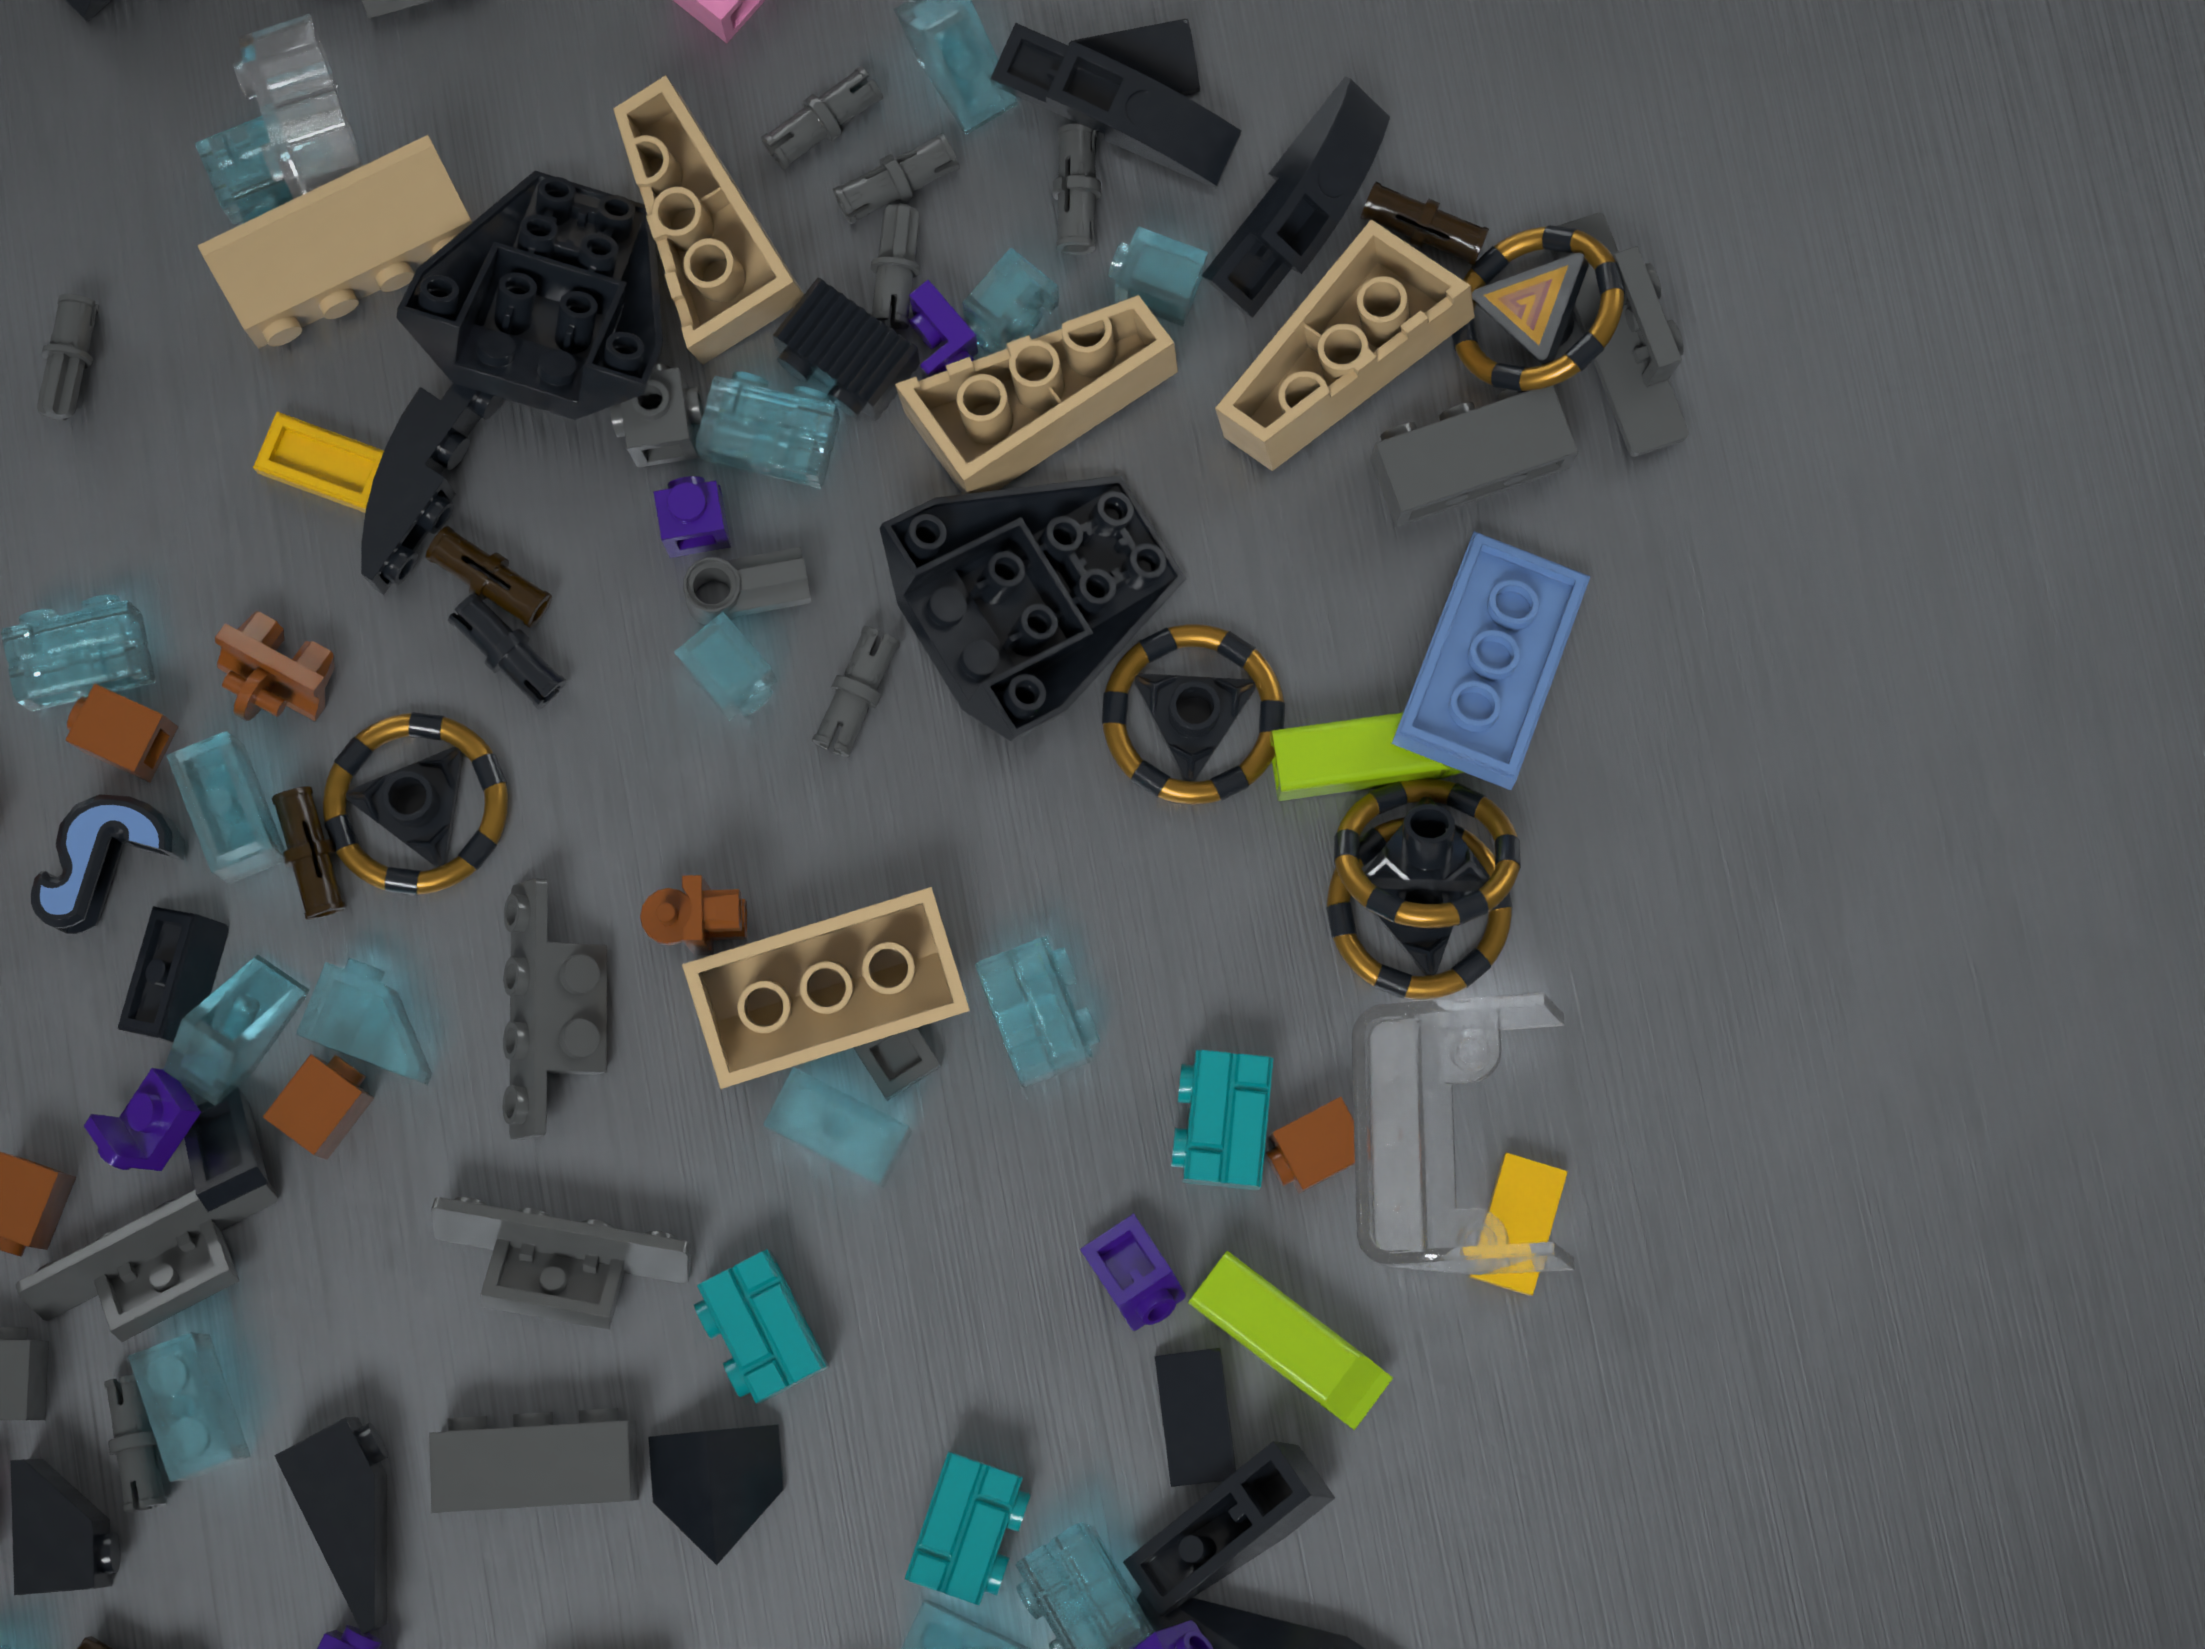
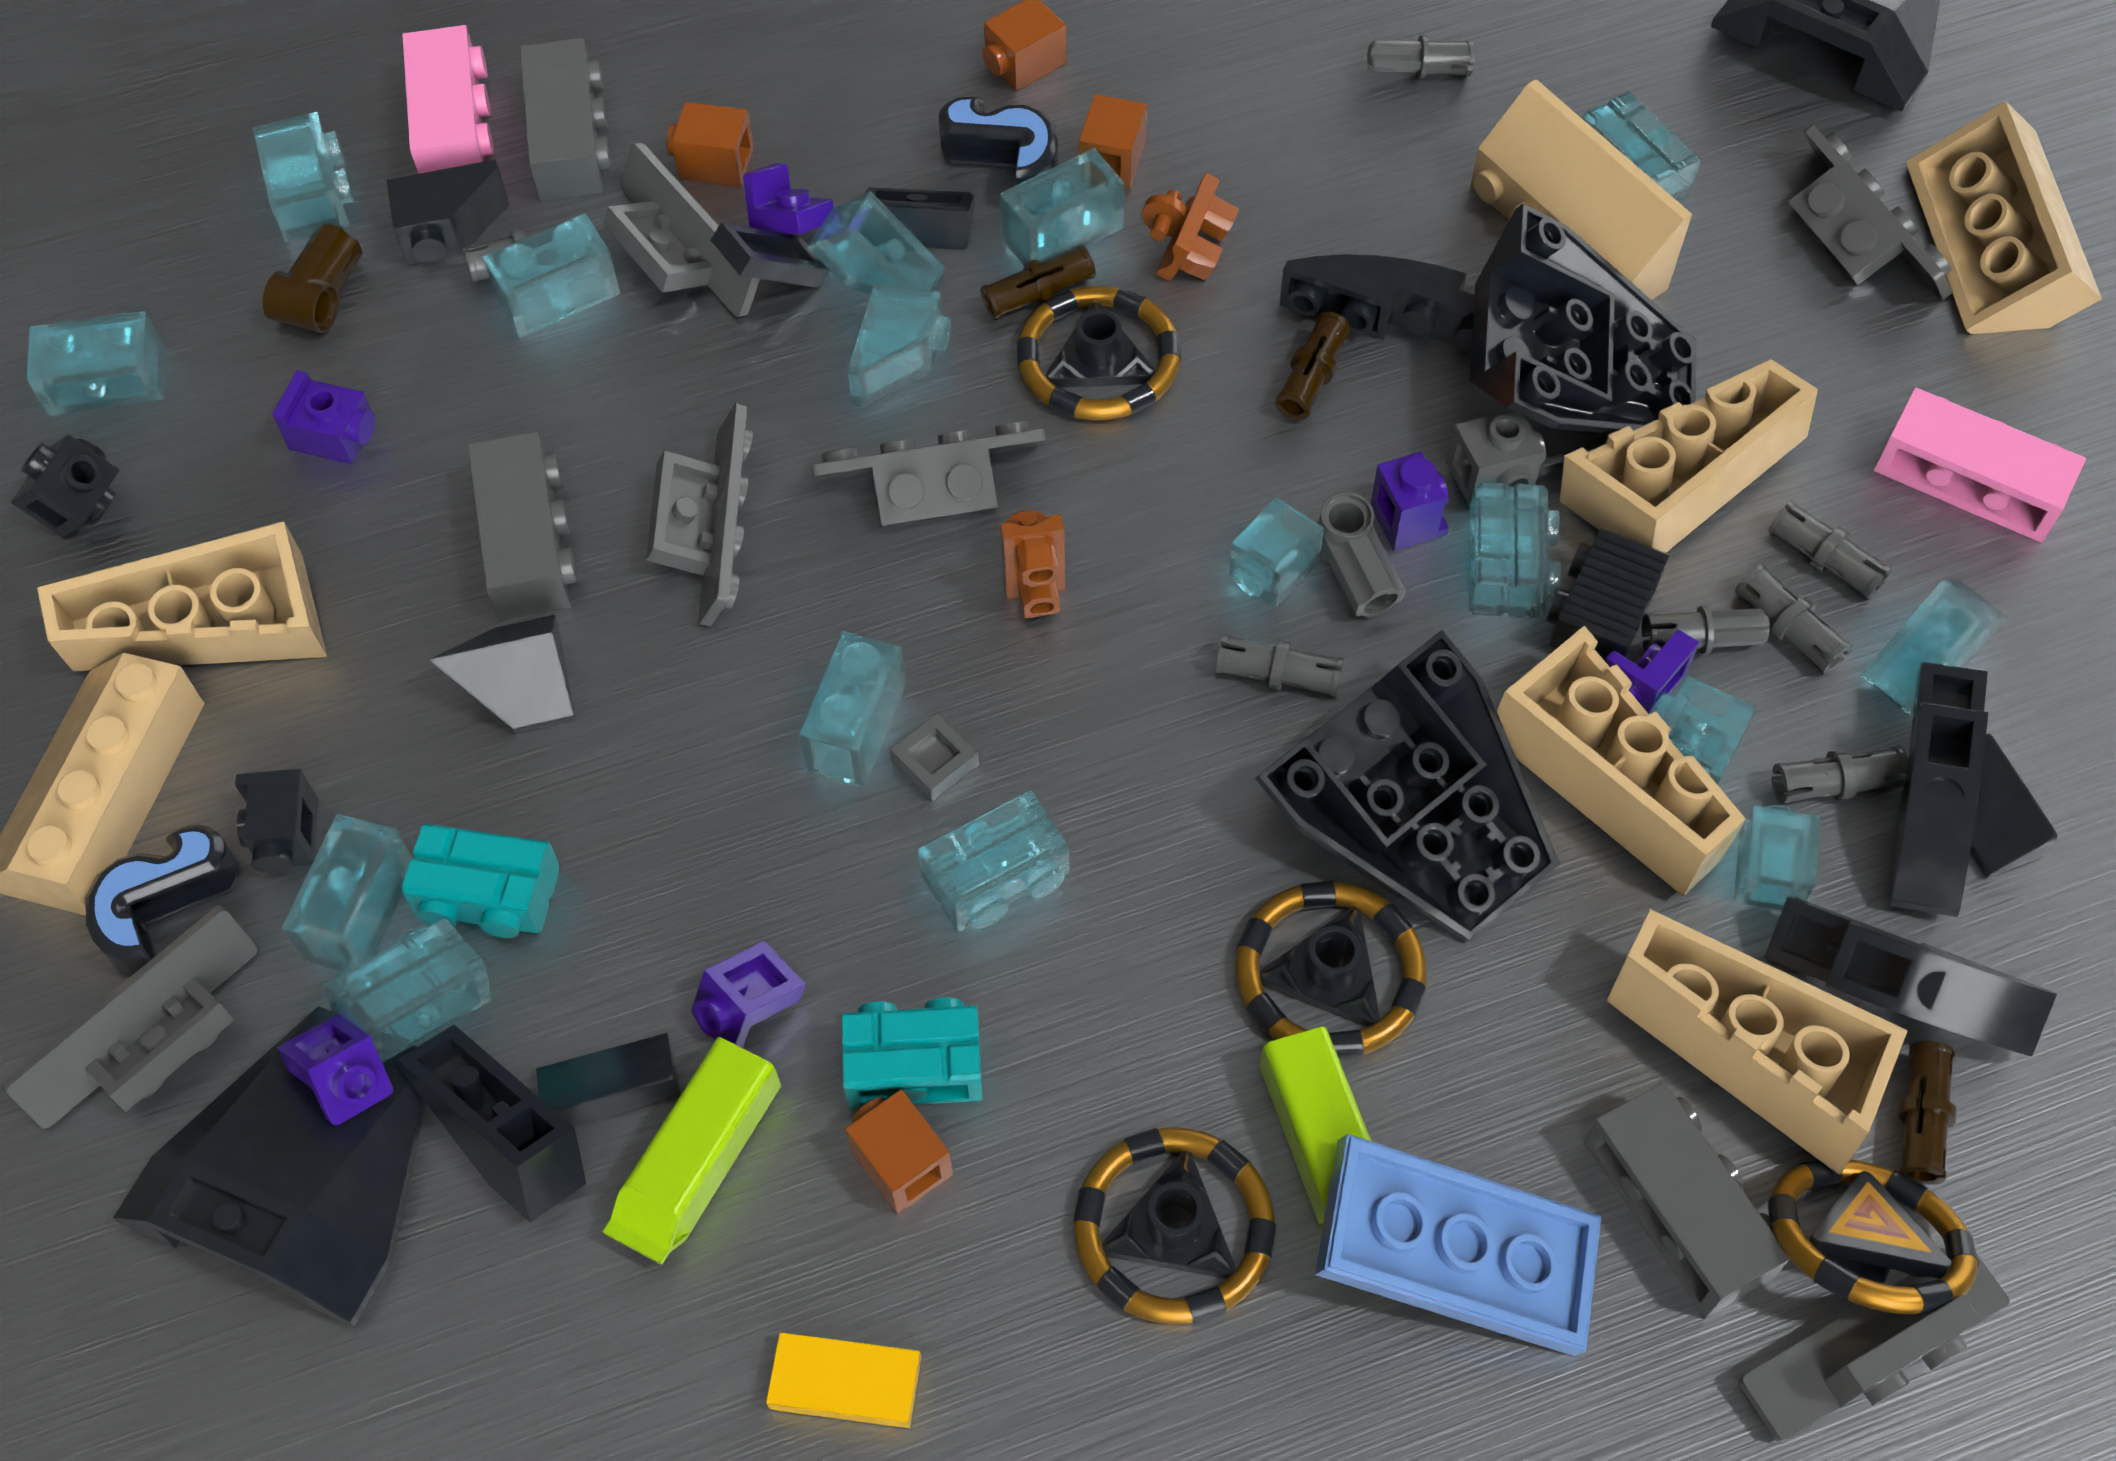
camera: 85 degrees right, 20 degrees down
clear light blue brick [1,595,156,711] -> none
clear brick [233,13,363,199] -> none
yellow tile [253,412,384,513] -> none
dark orange brick [263,1054,374,1160] -> none
black slope [274,1417,388,1634] -> none
black pin [447,593,566,709] -> none
tan slope [682,887,970,1089] -> none
teal brick [693,1249,829,1404] -> none
black piece [1334,779,1521,928] -> none
clear windscreen [1352,992,1575,1275] -> none

